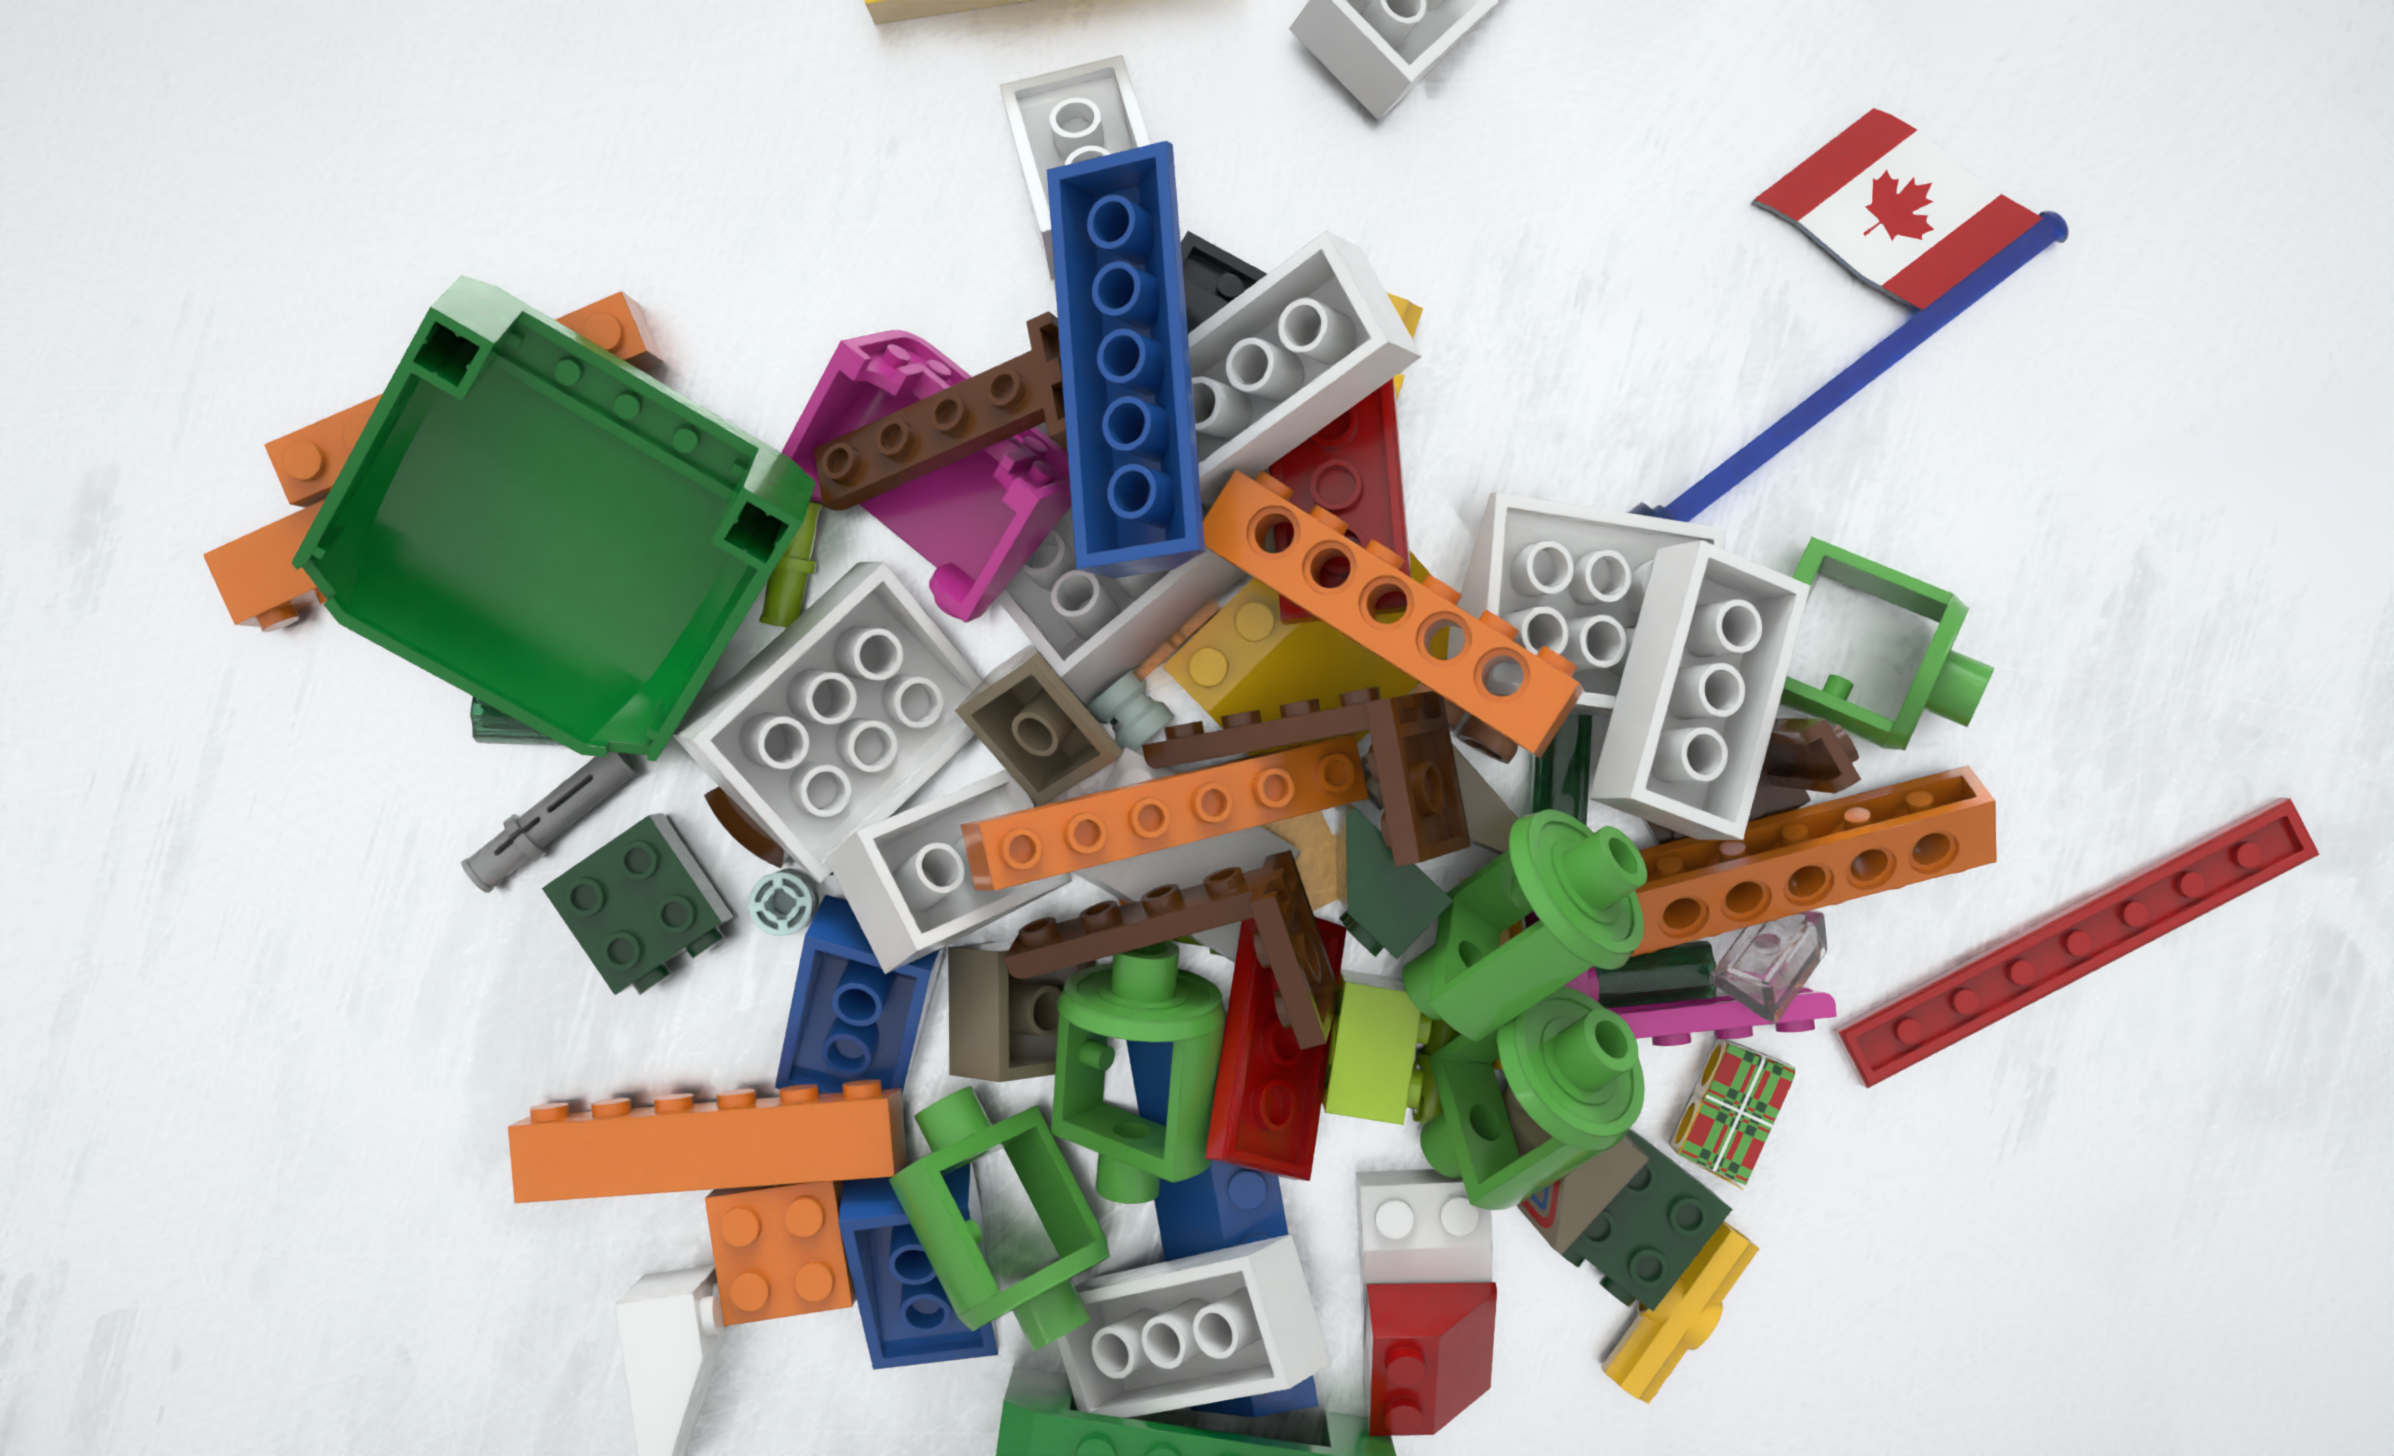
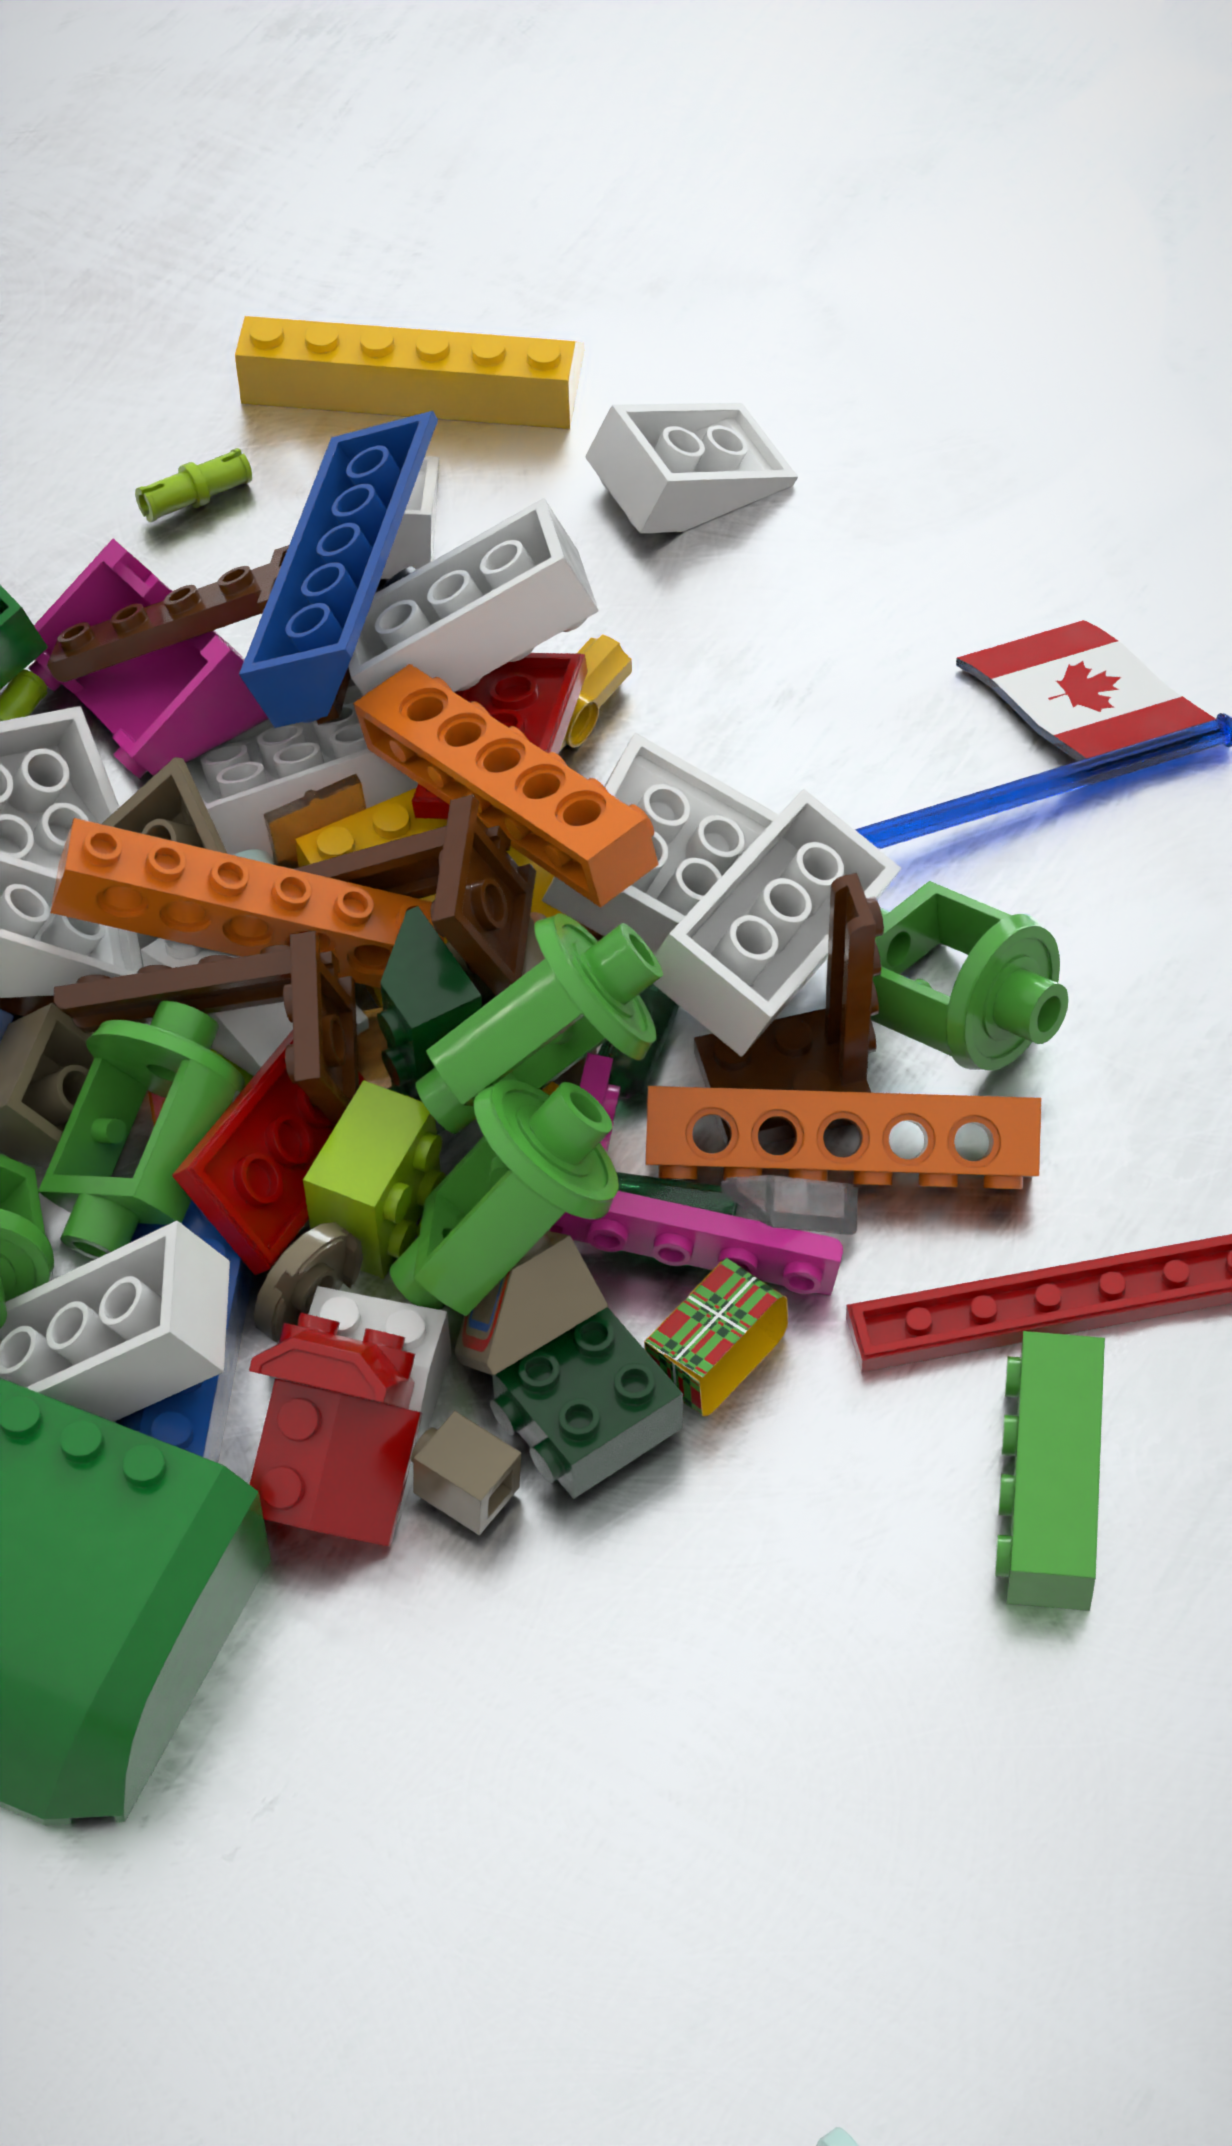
camera: 15 degrees right, 35 degrees down
yellow piece [1601,1221,1760,1404] -> none
none -> lime pin [135,448,253,523]
none -> red slope [249,1313,416,1409]
none -> dark tan tile [253,1222,363,1343]
none -> dark tan brick [411,1410,521,1536]
none -> bright green brick [995,1331,1105,1611]

